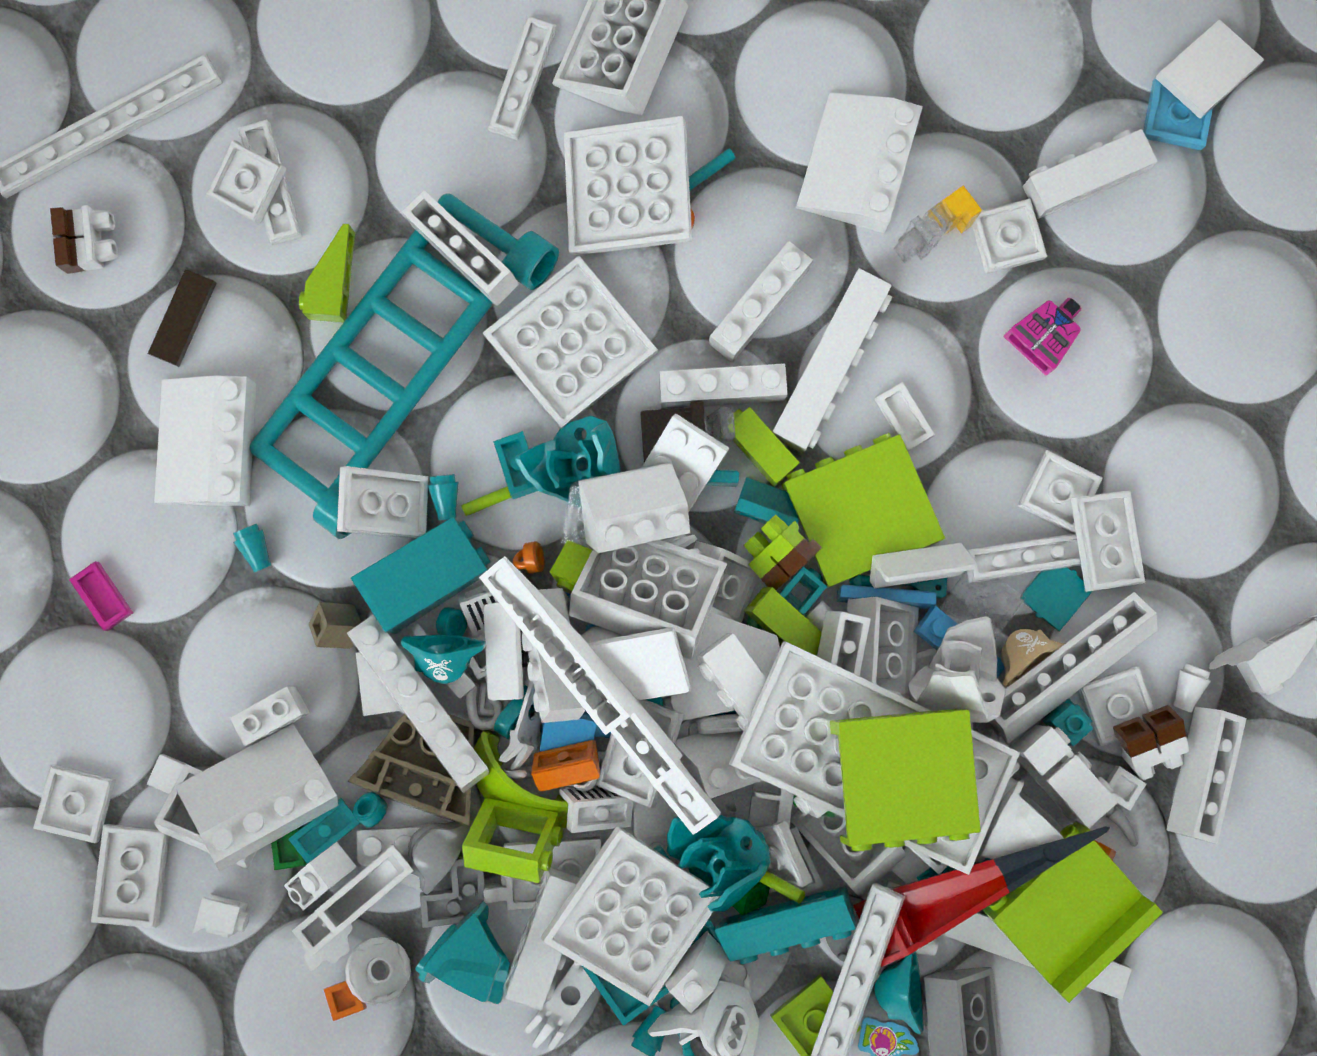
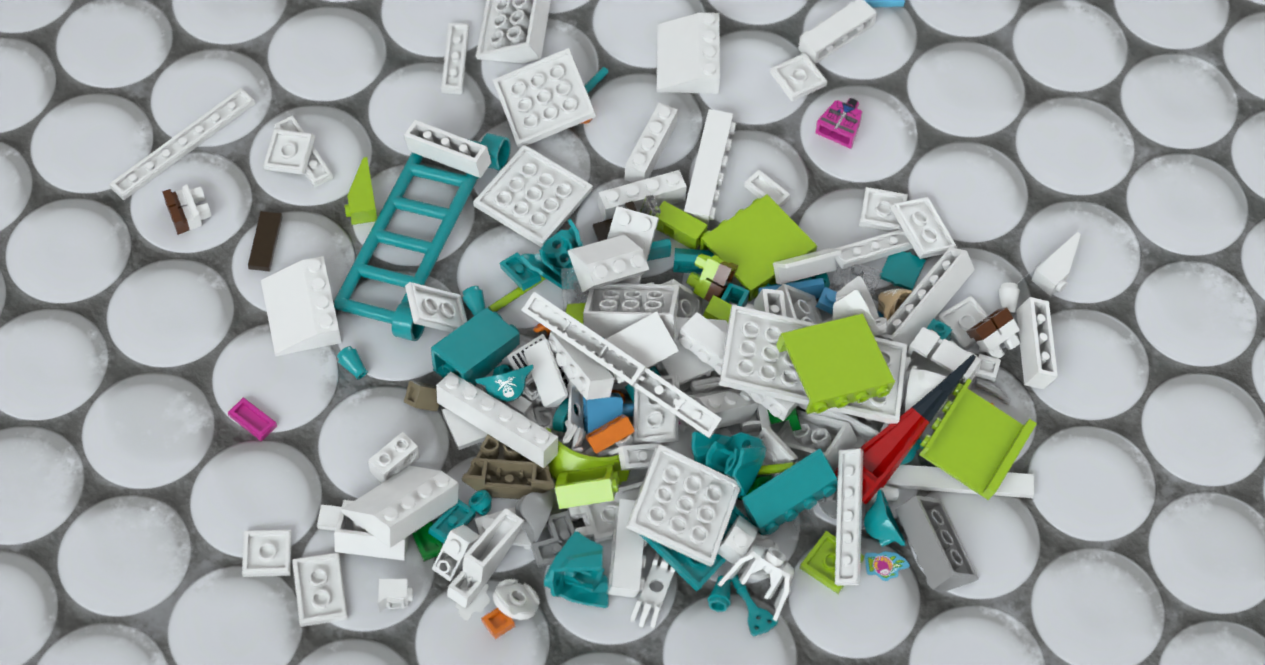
camera: 15 degrees left, 25 degrees down
clear hips [894,185,982,263] -> none

